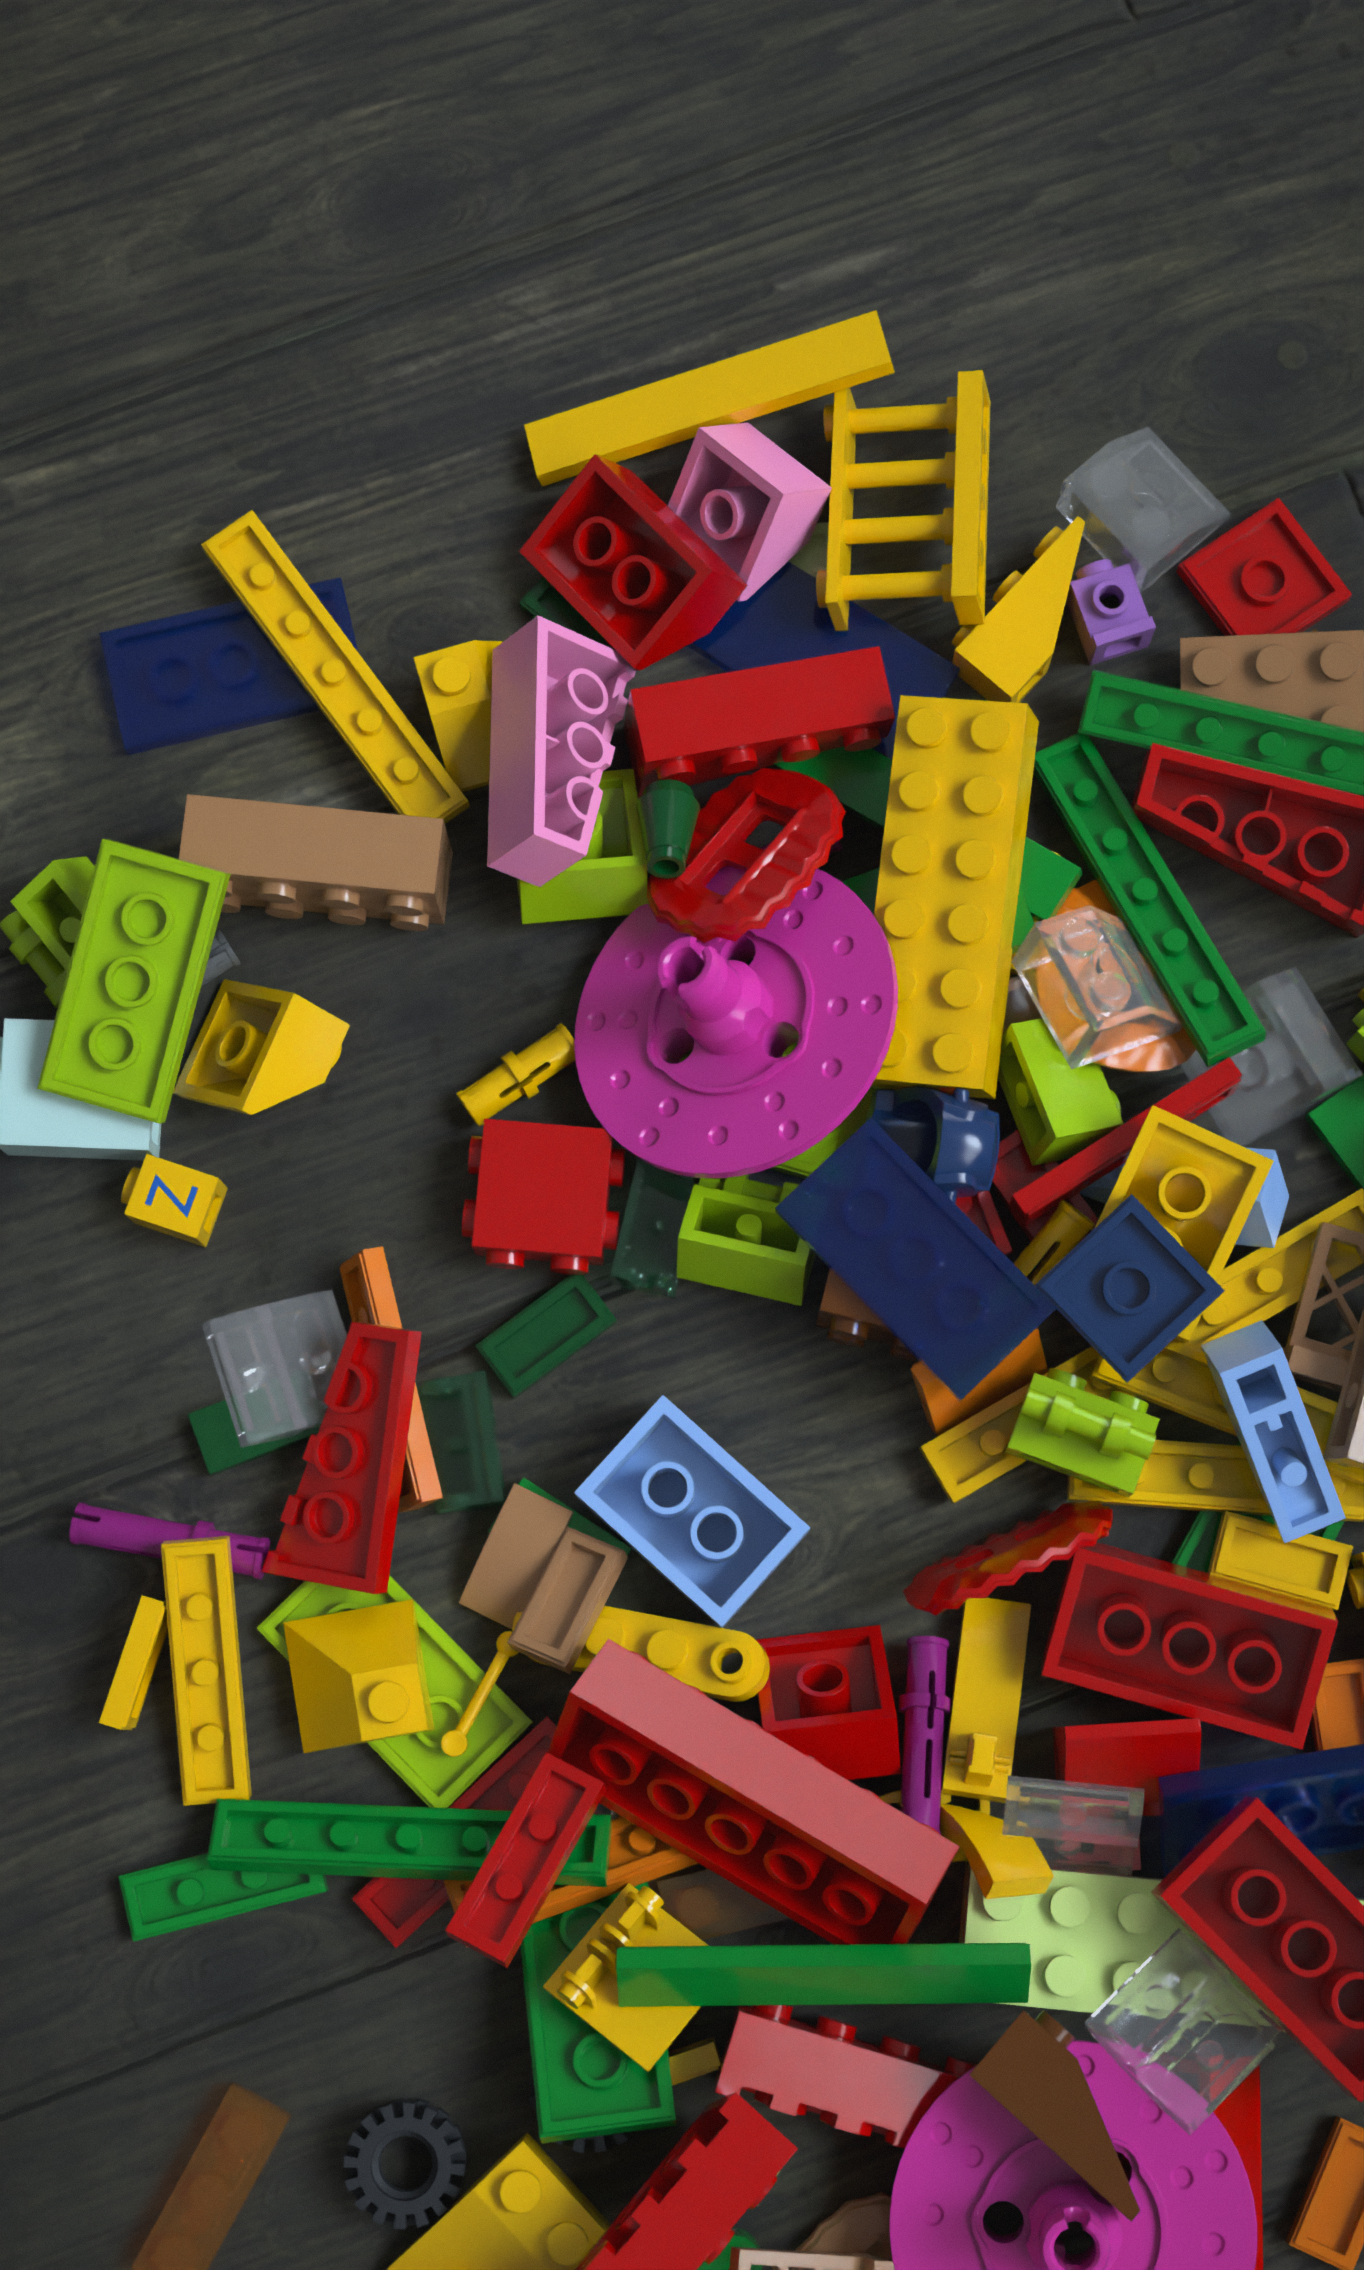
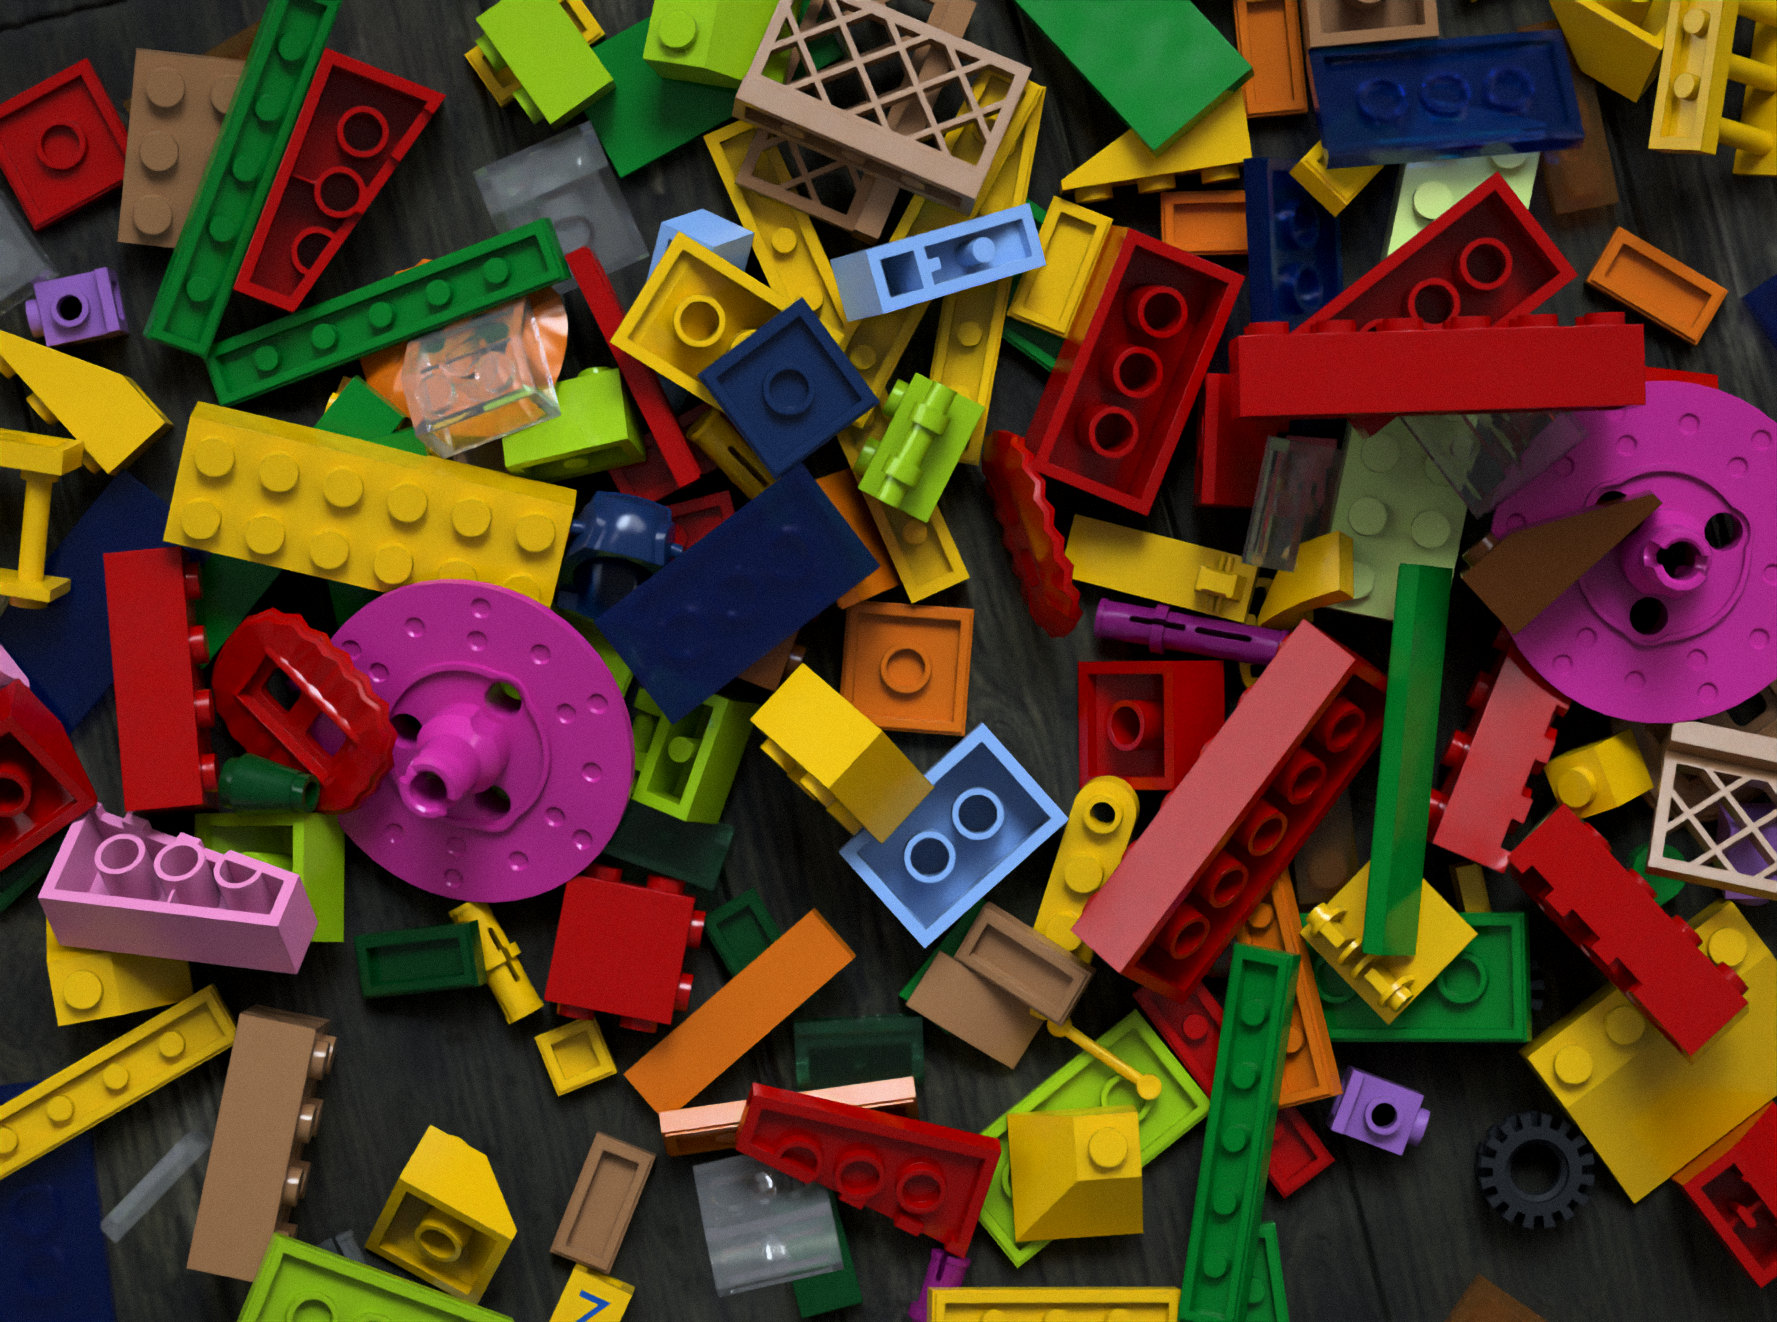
camera: 90 degrees left, 10 degrees up
red plate [445,1752,607,1968] -> none
none -> clear tile [100,1129,212,1243]
none -> dark green tile [353,920,488,999]
none -> yellow tile [534,1014,618,1096]
none -> medium nougat tile [550,1131,657,1275]
none -> orange tile [623,907,857,1115]
none -> yellow brick [749,663,935,844]
none -> orange tile [840,601,974,736]
none -> red brick [1228,312,1646,421]
none -> medium lavender brick [1325,1065,1430,1156]
none -> yellow brick [1544,728,1654,820]

